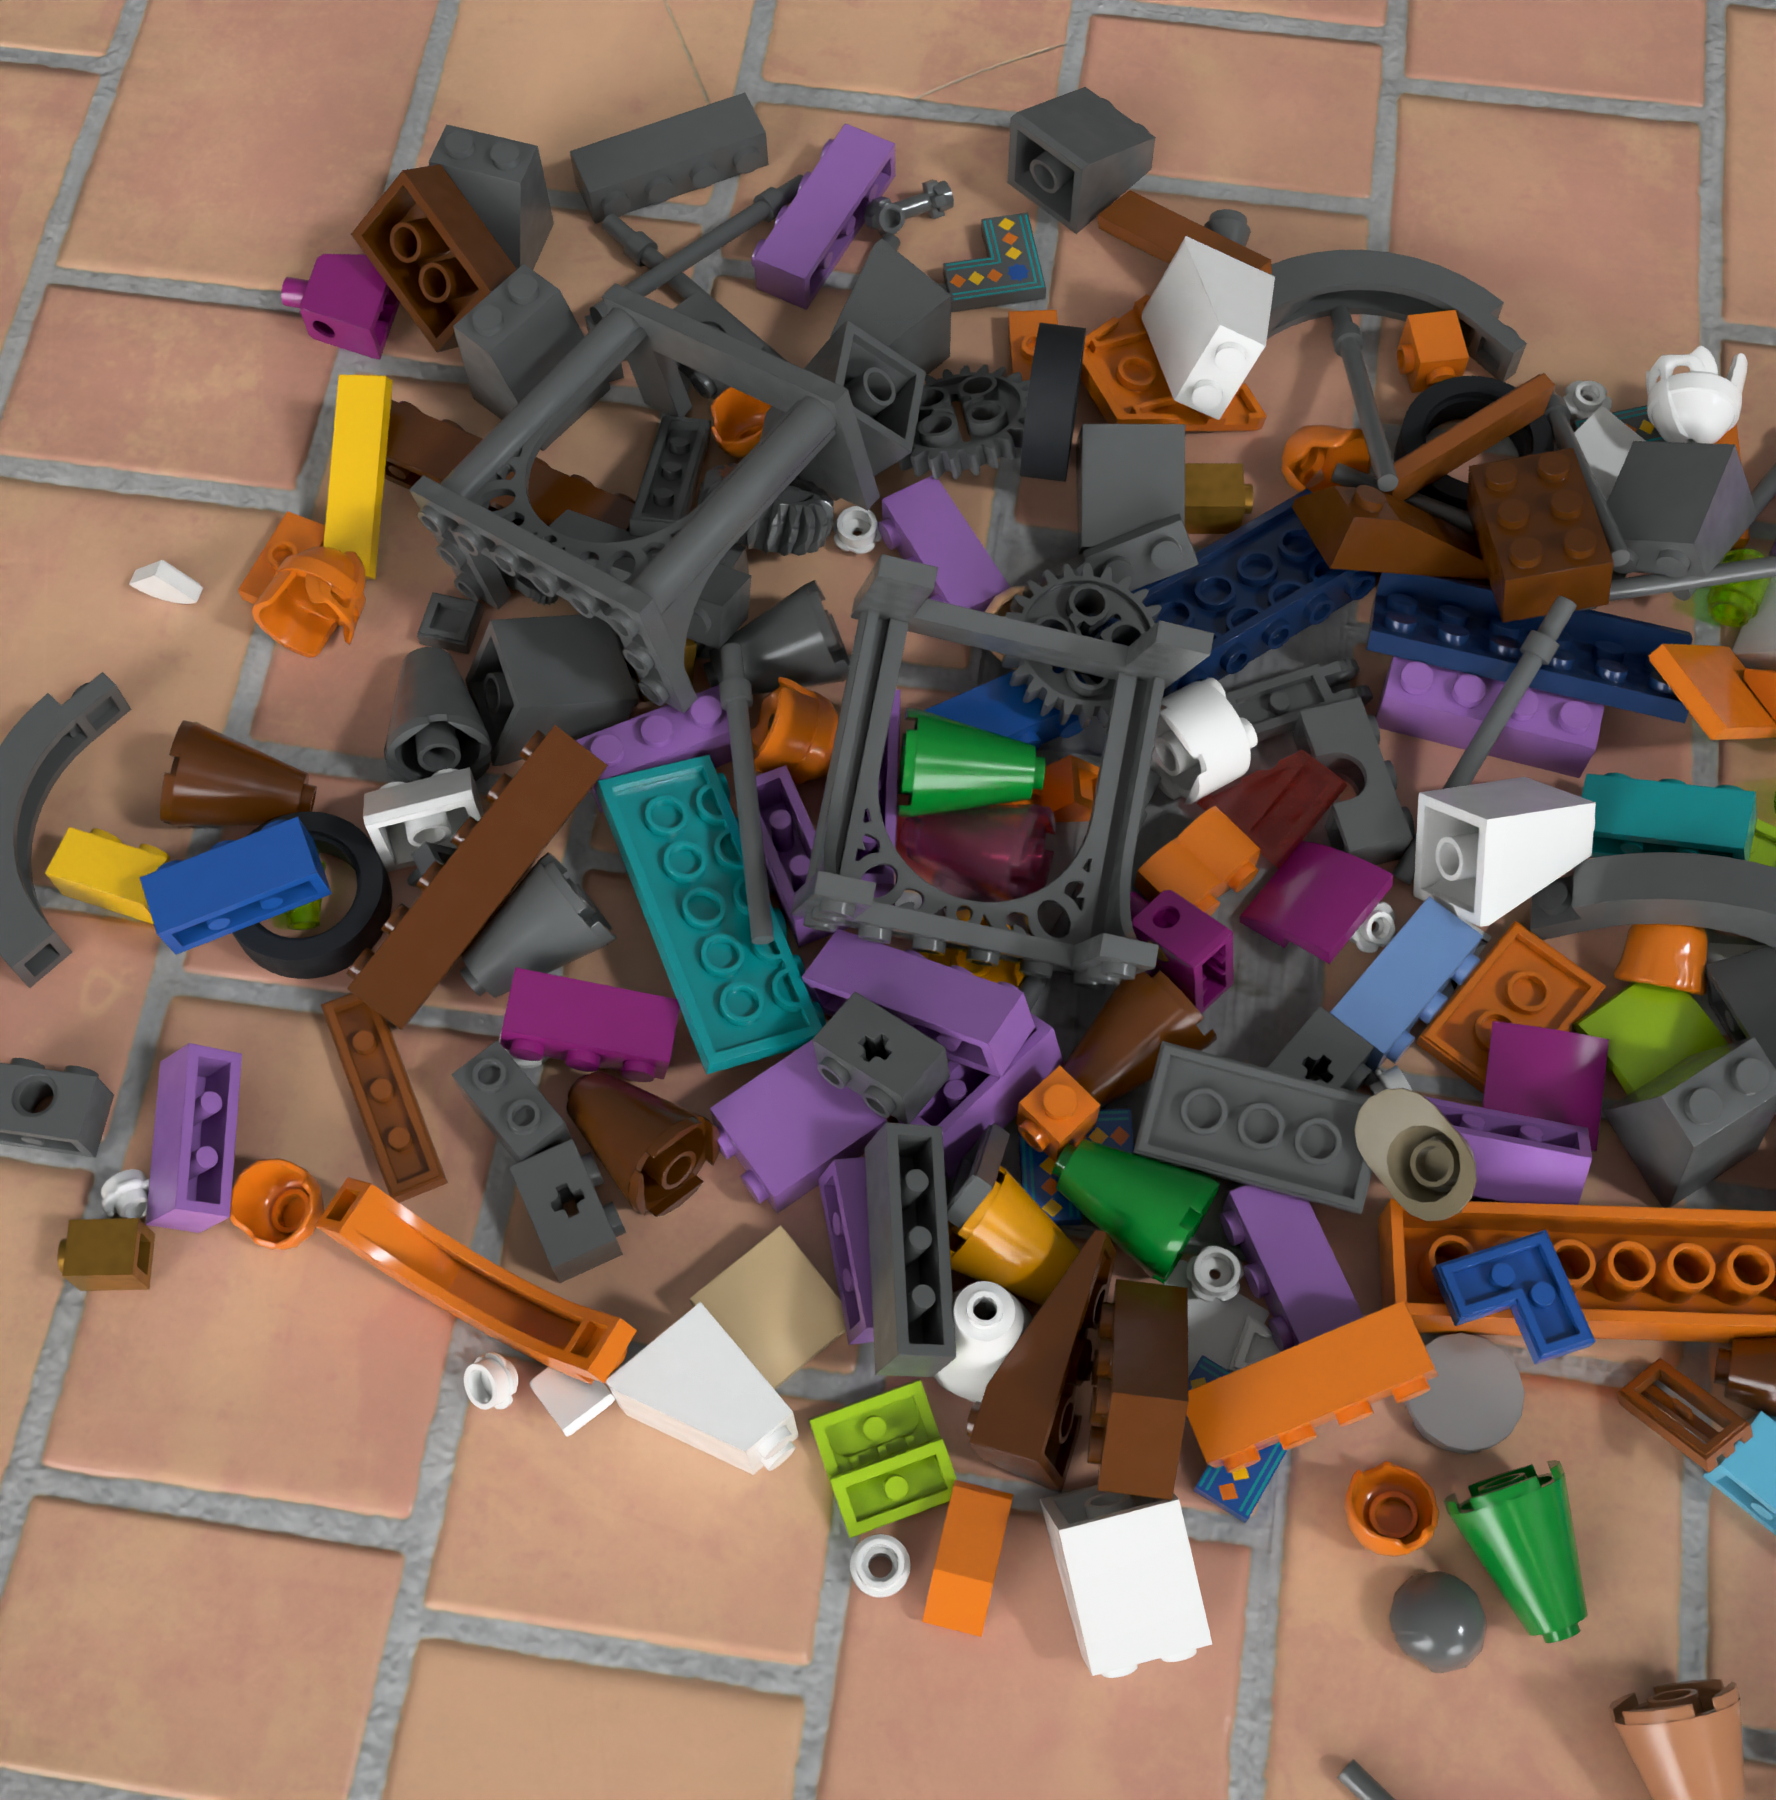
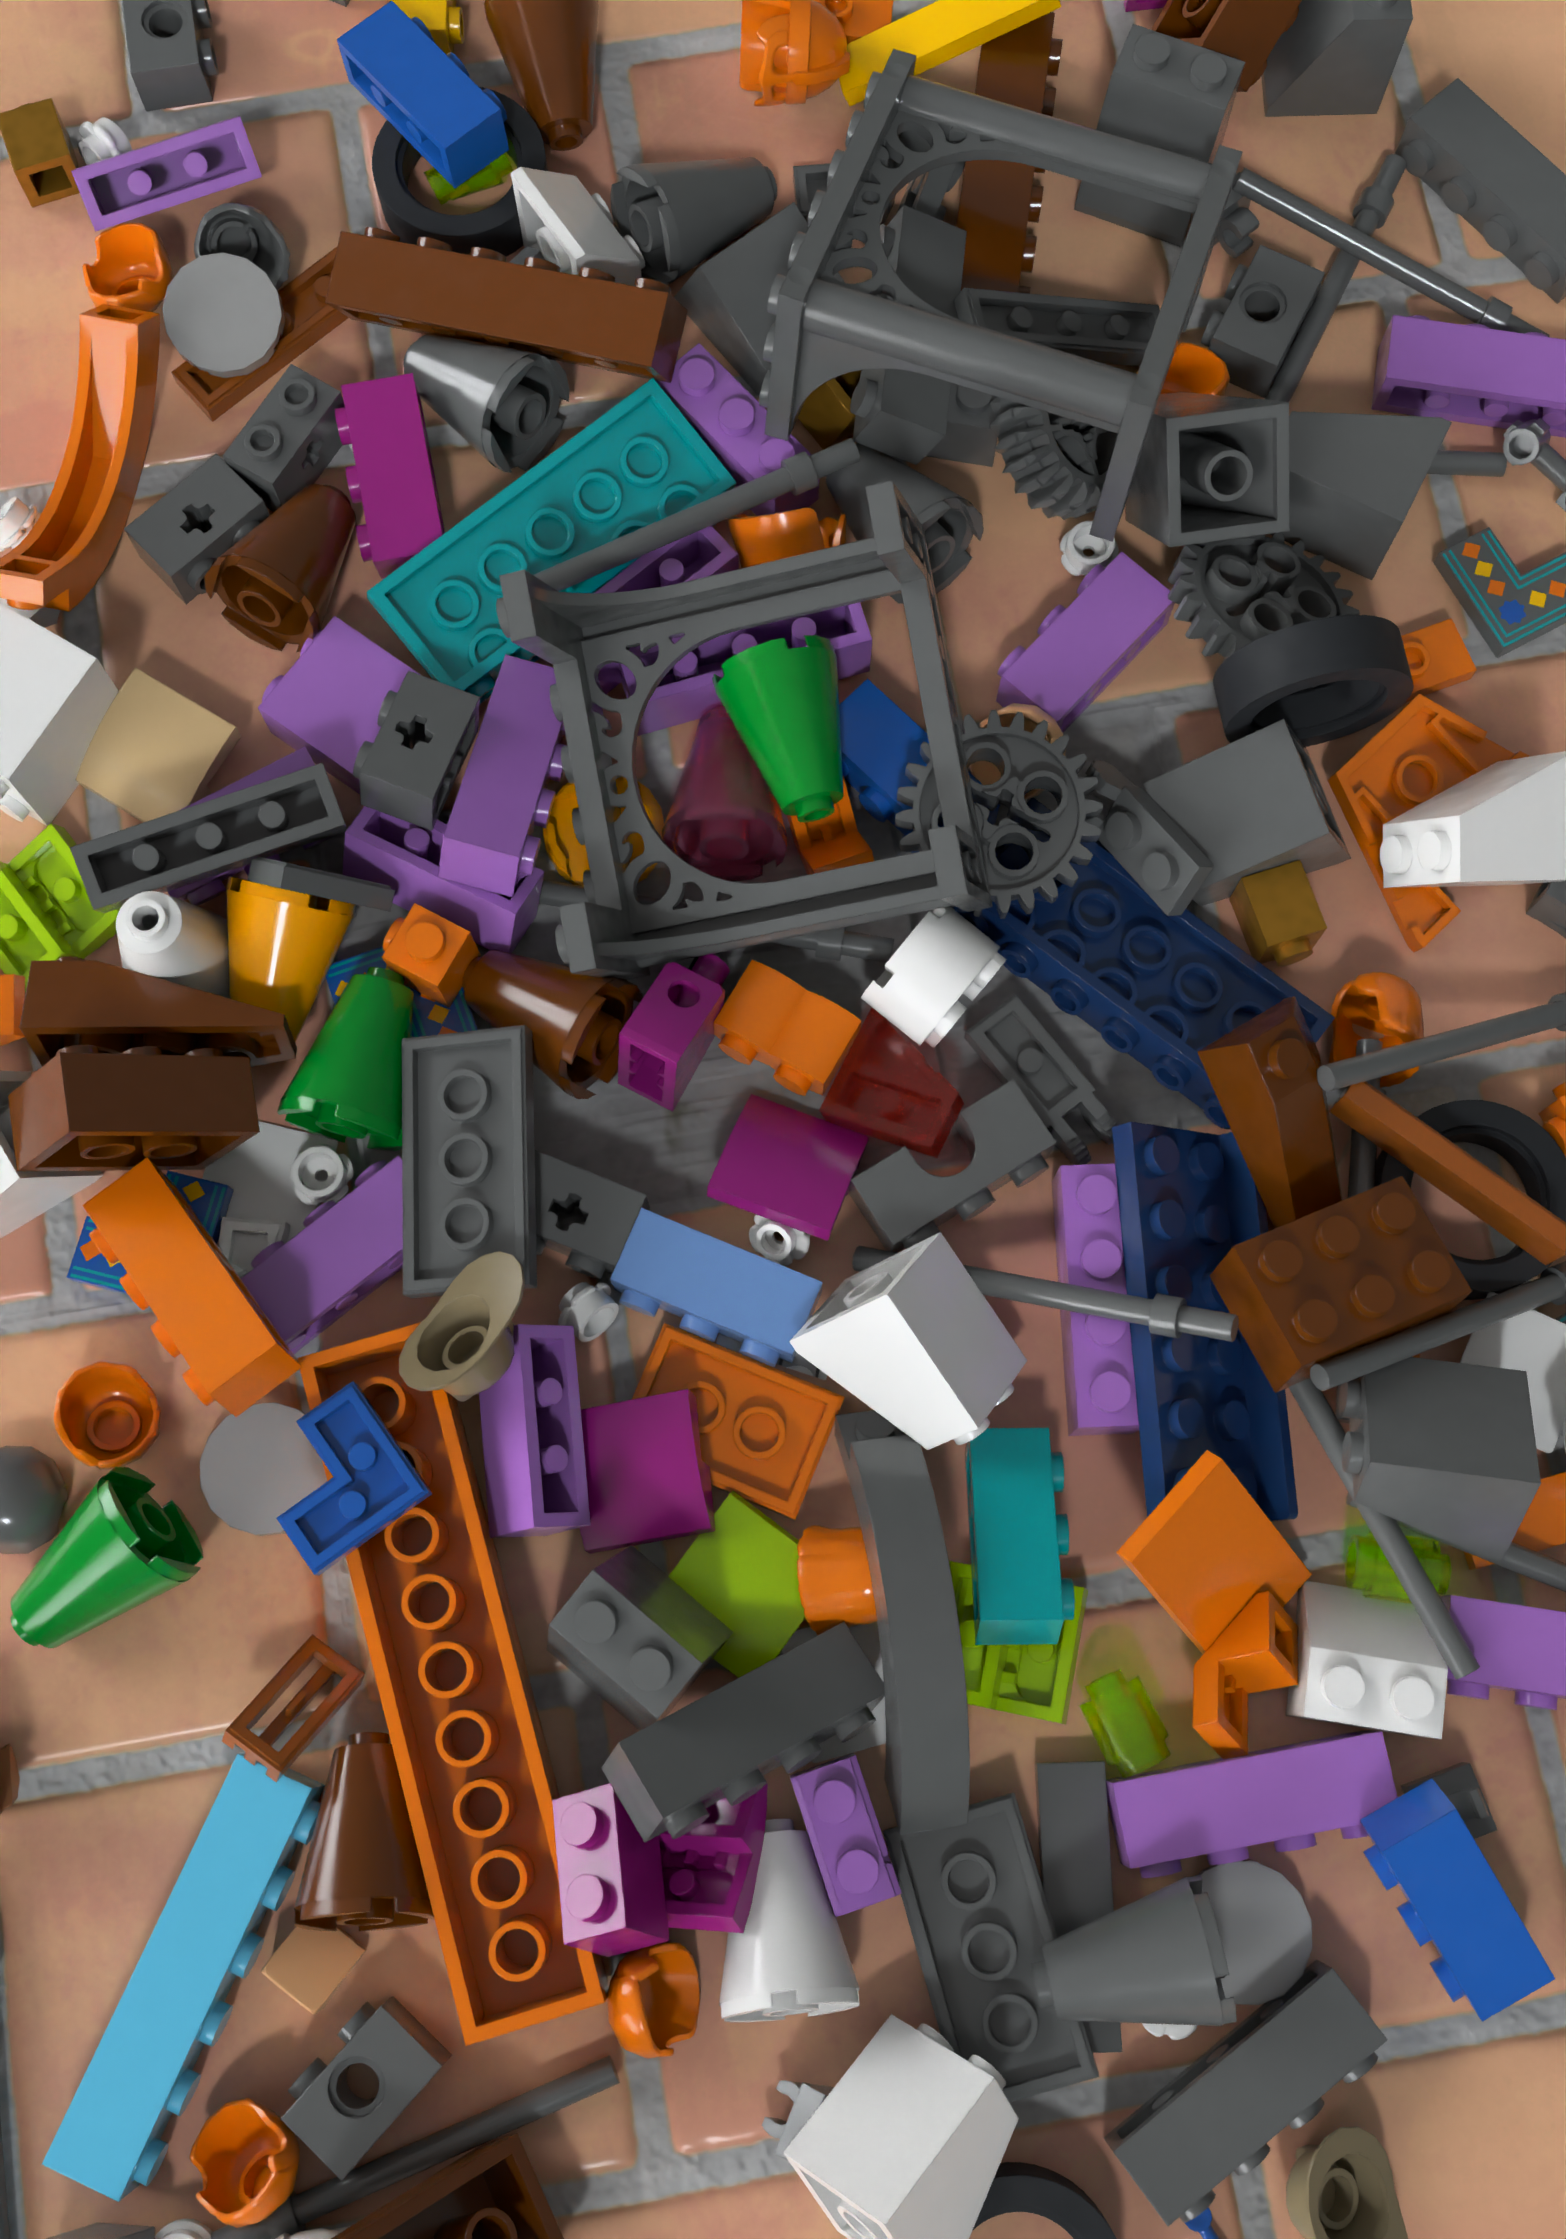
camera: 70 degrees right, 10 degrees up
none -> light grey tile [162,252,285,378]
none -> dark grey hair [194,203,290,292]

